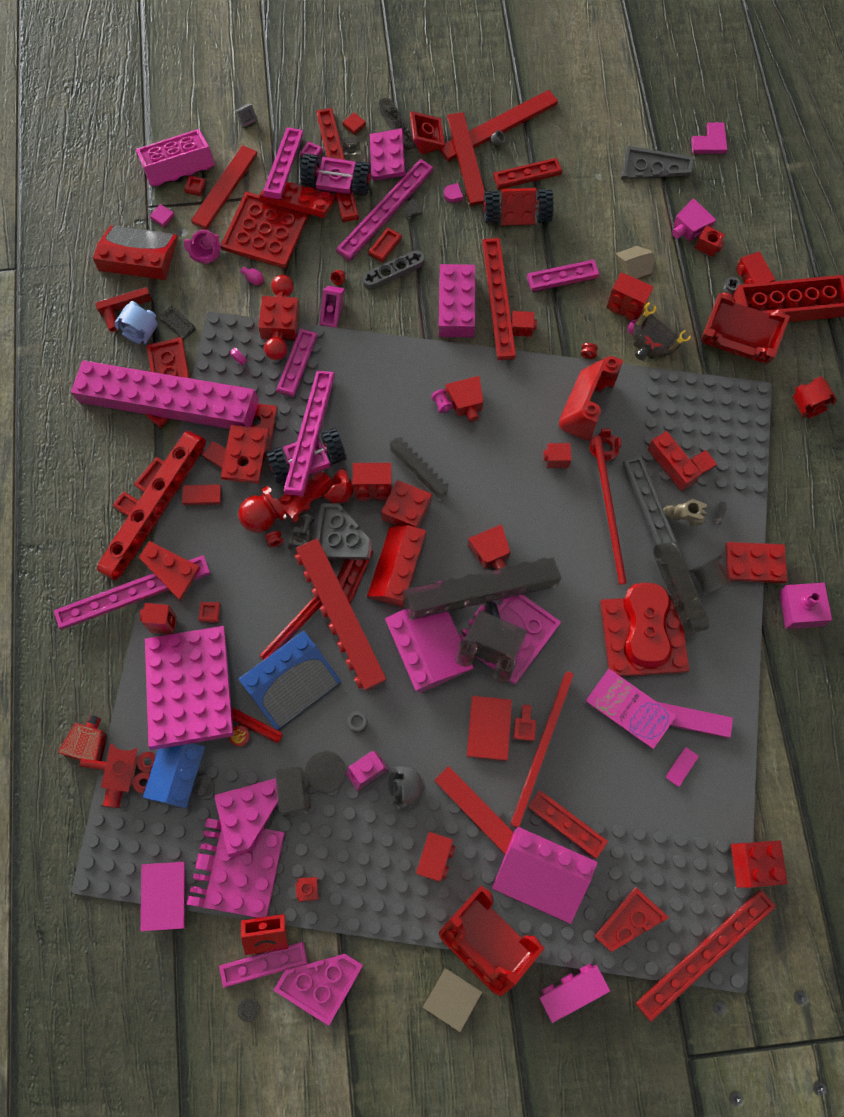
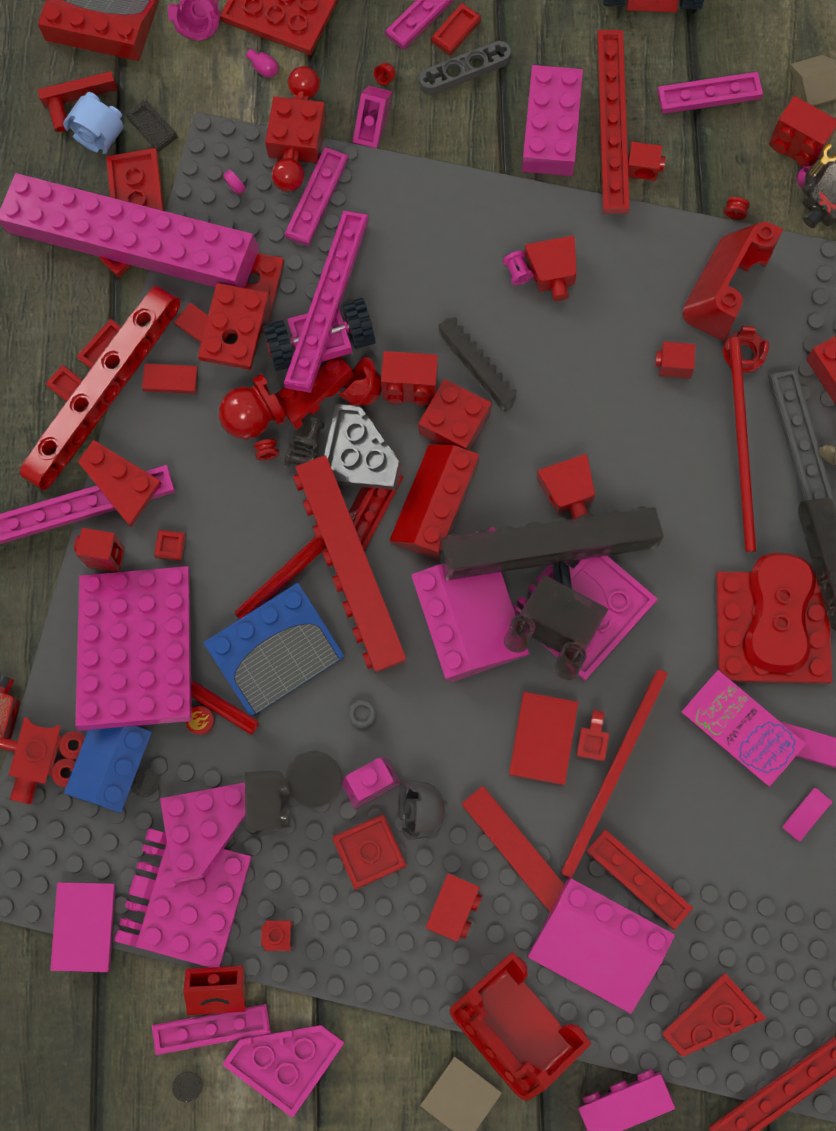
camera: 10 degrees right, 5 degrees up
none -> red tile [332,814,407,890]

